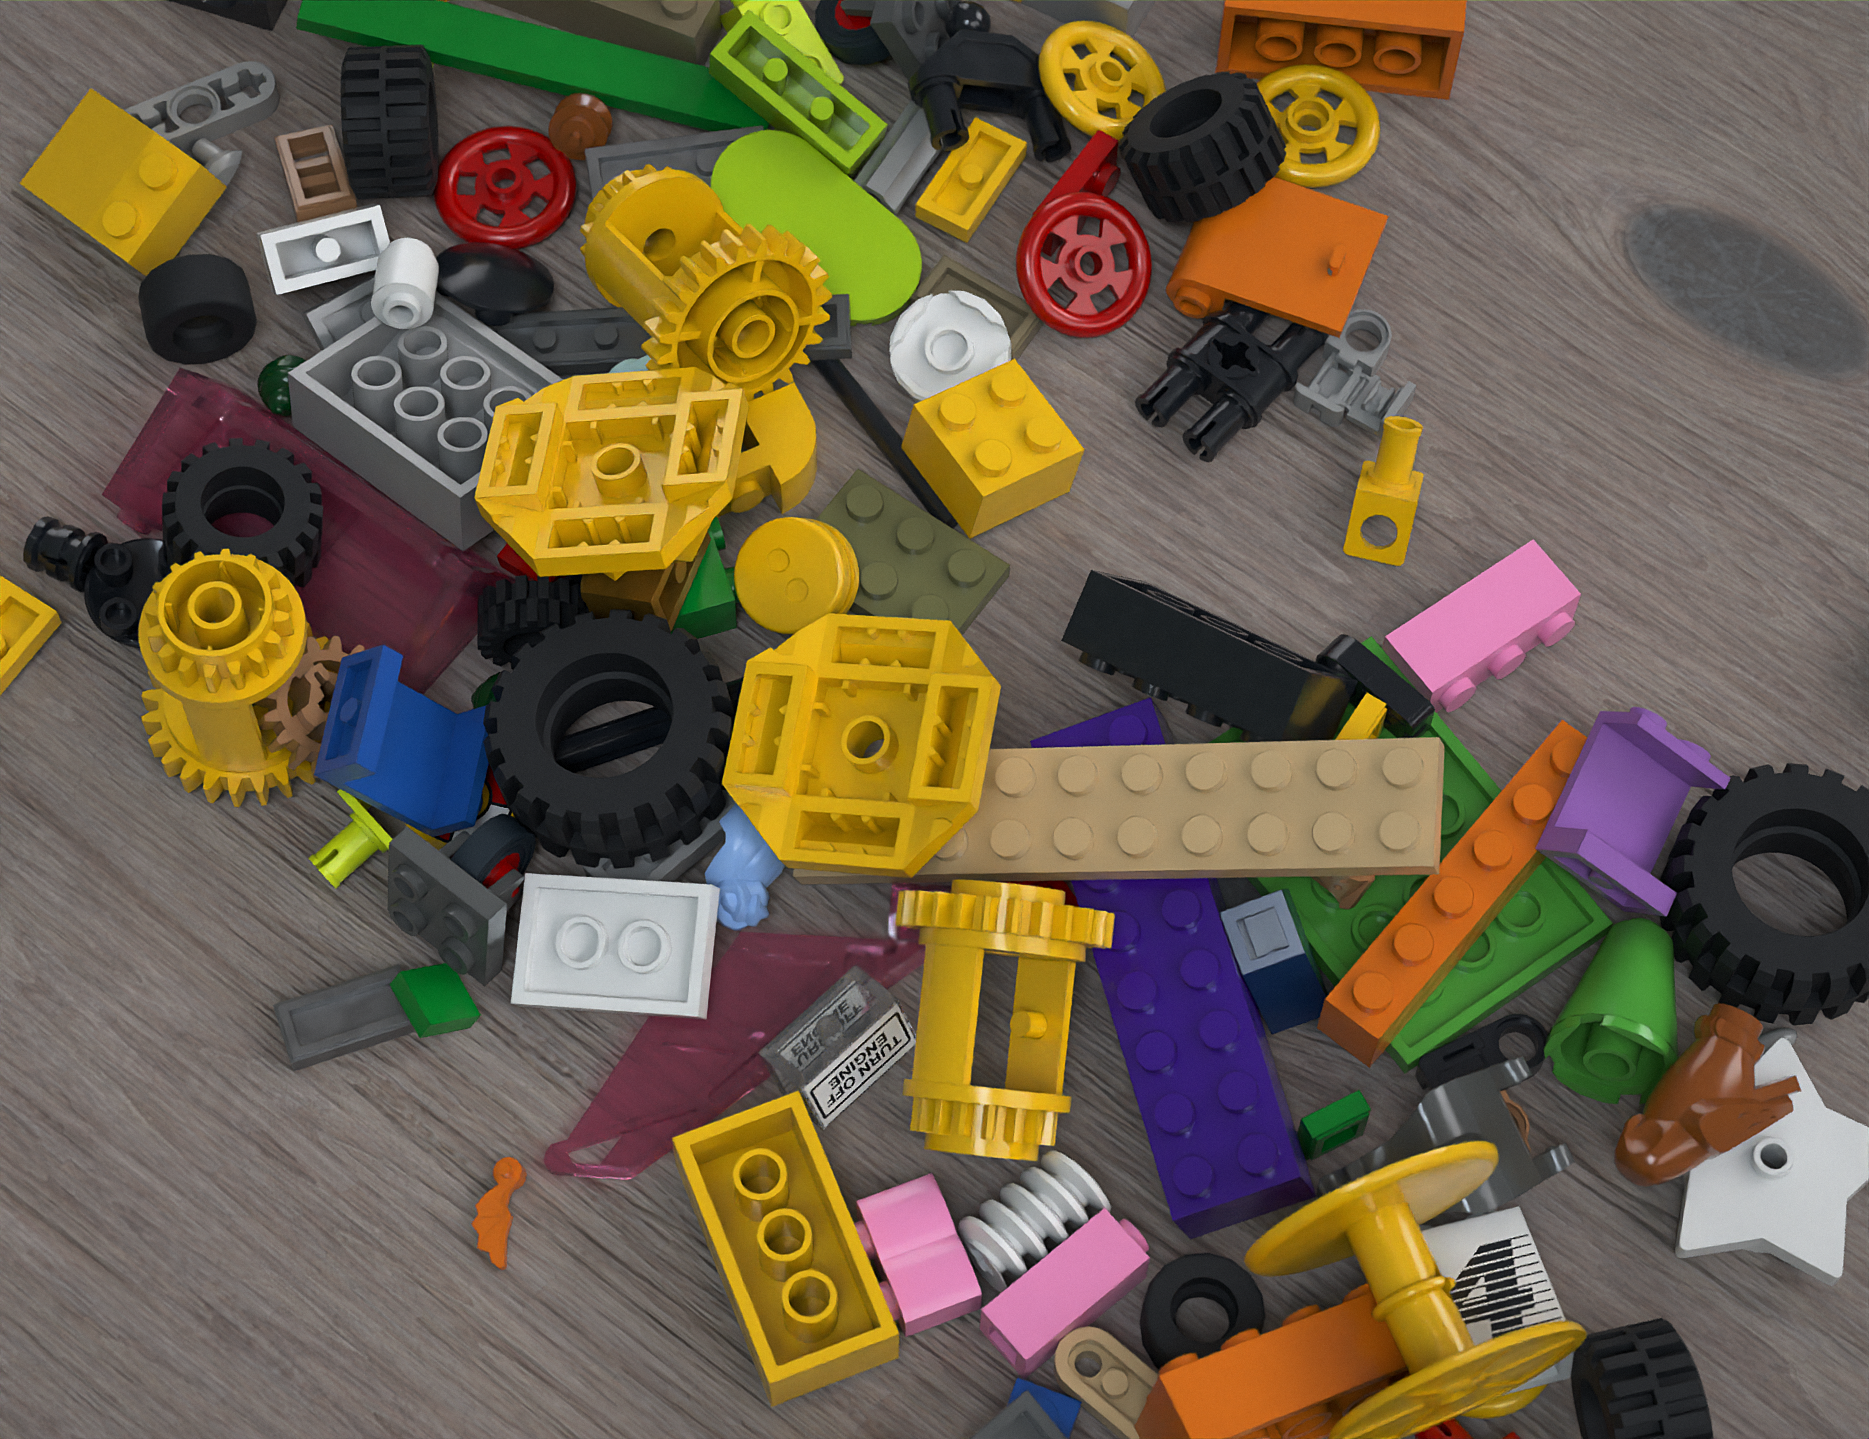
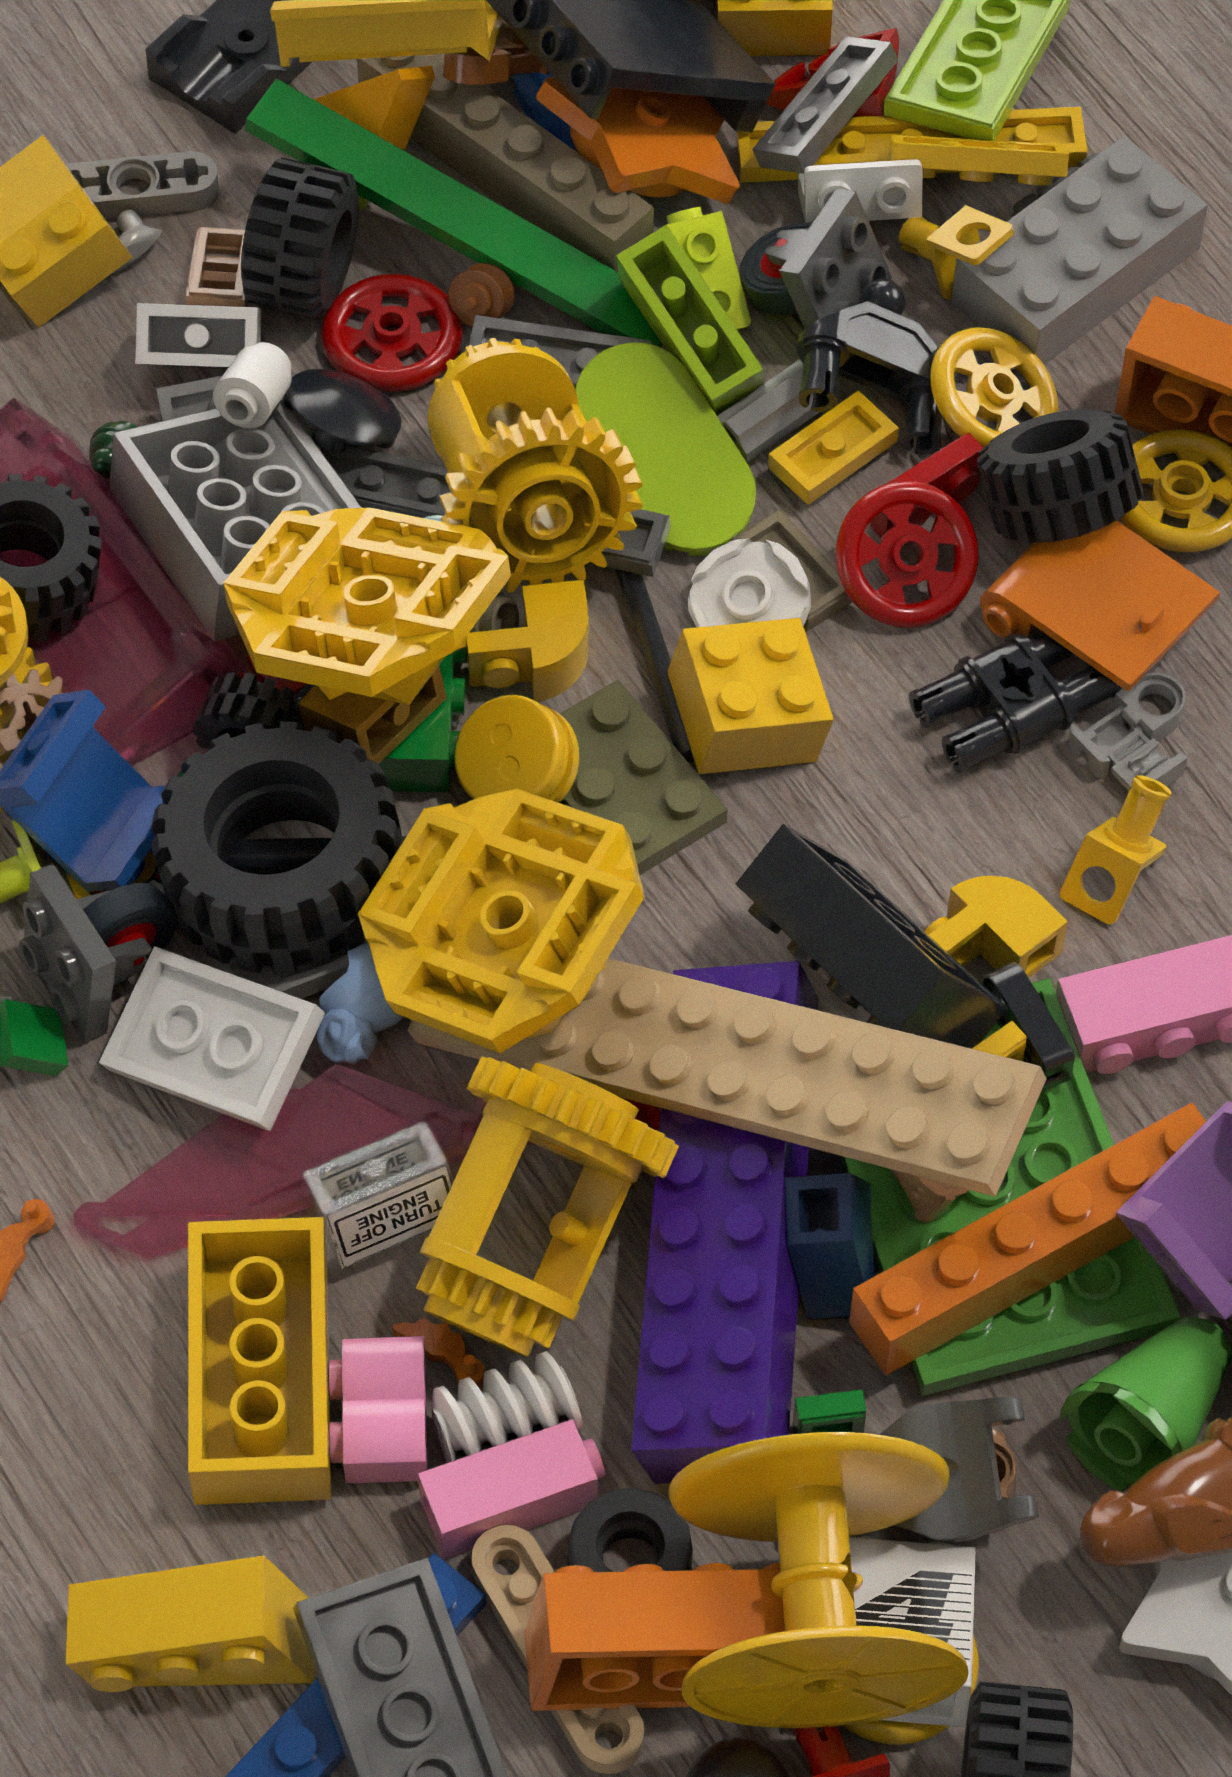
camera: 20 degrees right, 5 degrees down
black tyre [138,254,257,365] -> none
black piece [1415,1014,1548,1091] -> none
none -> orange piece [392,1317,485,1392]
none -> yellow brick [925,876,1068,978]

